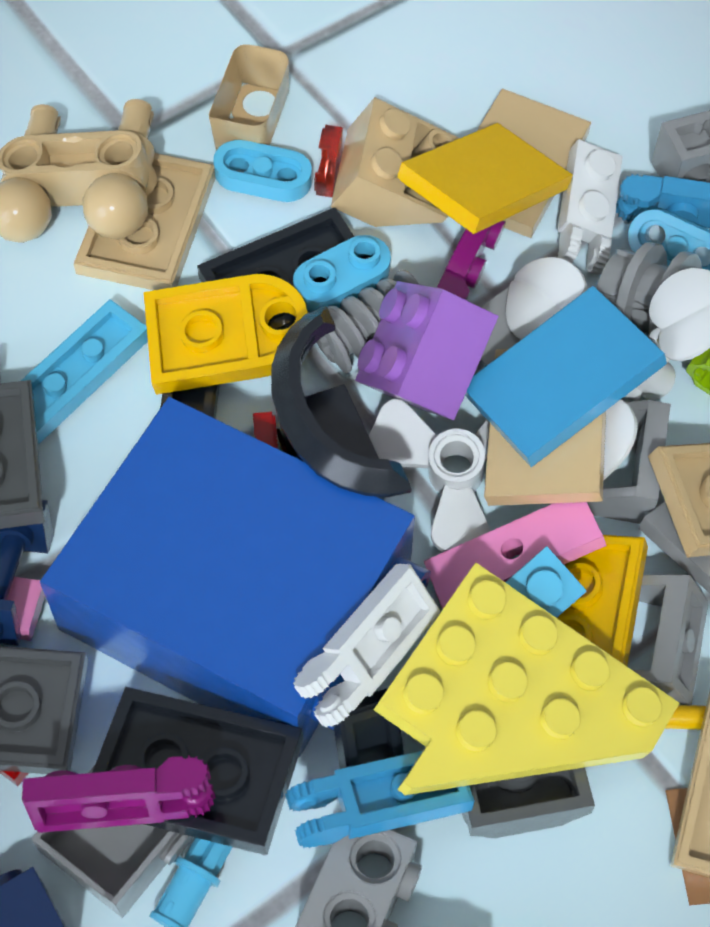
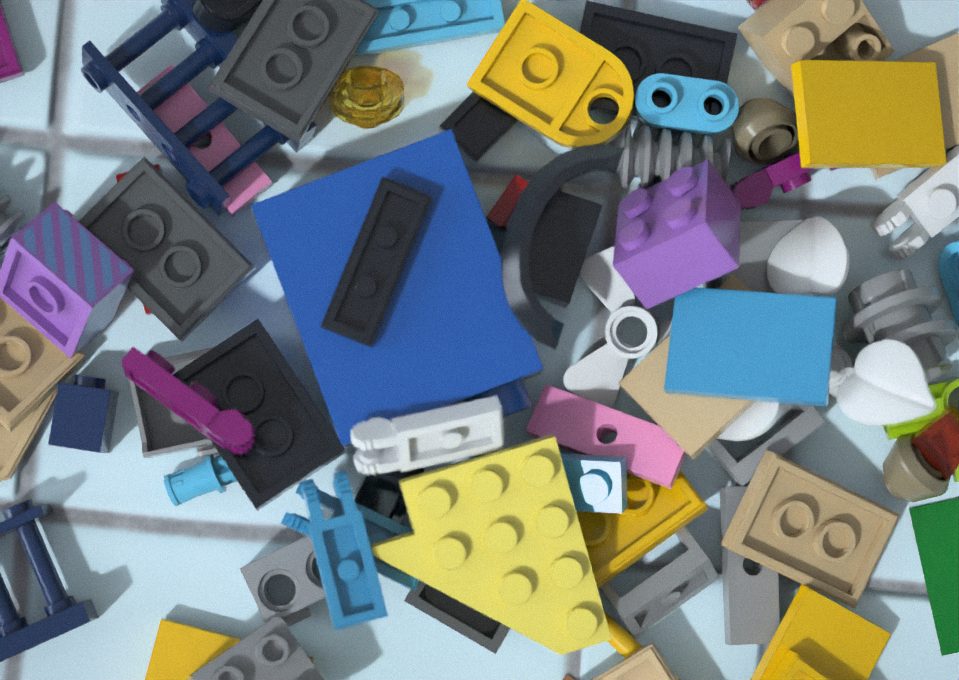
camera: 40 degrees right, 25 degrees up
none -> dark azure hinge [301,470,388,630]
none -> black tile [320,177,433,348]
none -> clear yellow plate [329,65,405,129]
none -> dark tan cone [733,98,798,165]

